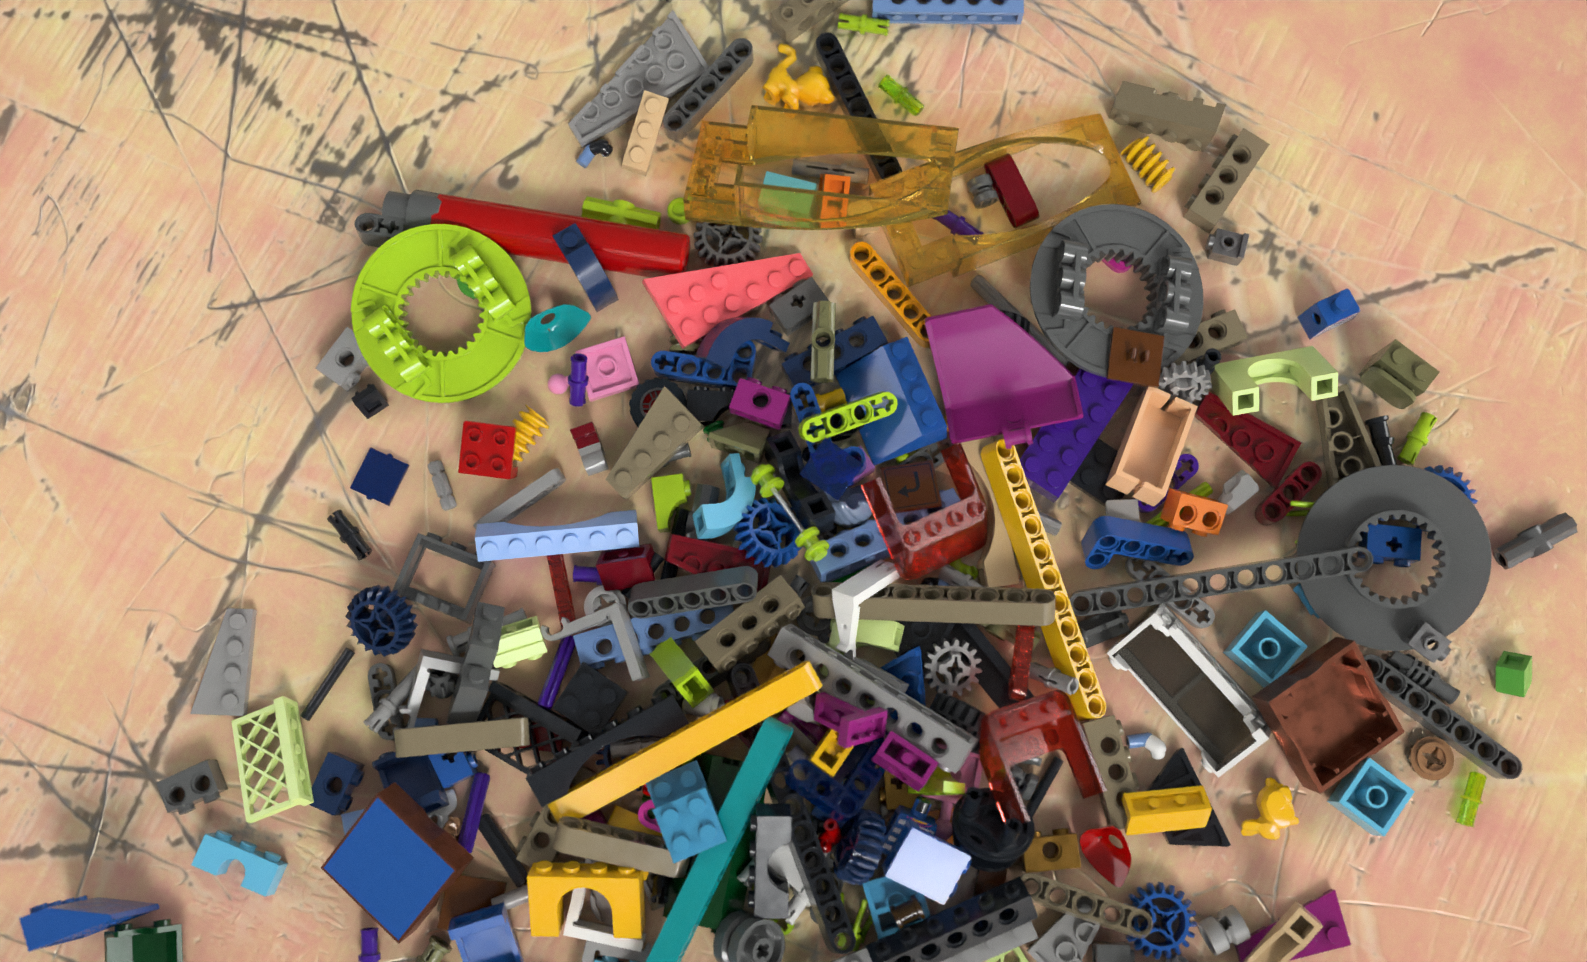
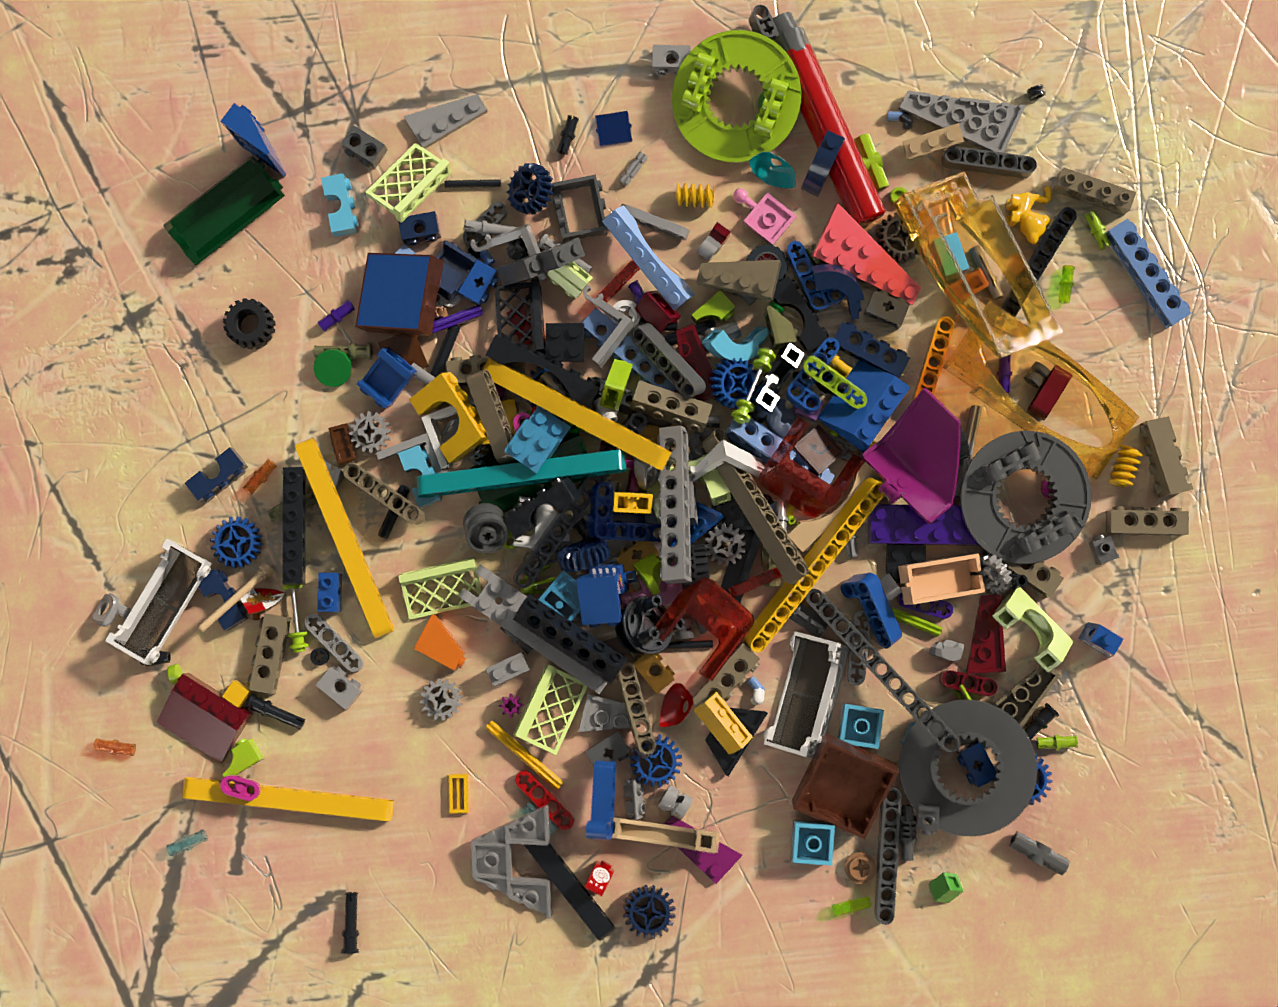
camera: 55 degrees right, 5 degrees up
black tile [351,384,389,419] -> none
dark tan beam [394,717,530,758] -> none
red bracket [458,421,518,480] -> none
dark purple axle [538,635,575,710] -> none
dark purple pin [568,354,589,407] -> none
magenta brick [729,377,790,430] -> none
clear blue piece [799,437,864,500] -> none
olive piece [810,301,836,383] -> none
magenta bracket [813,692,888,748] -> none
red arm [818,819,841,853] -> none
magenta brick [872,731,939,792] -> none
dark brown bush [889,894,926,930] -> none
light grey pin [1026,662,1079,695] -> none
reddish brown piece [1106,327,1165,388] -> none
orange brick [1160,488,1228,537] -> none
yellow animal [1241,777,1299,840] -> none
olive brick [1358,339,1440,409] -> none

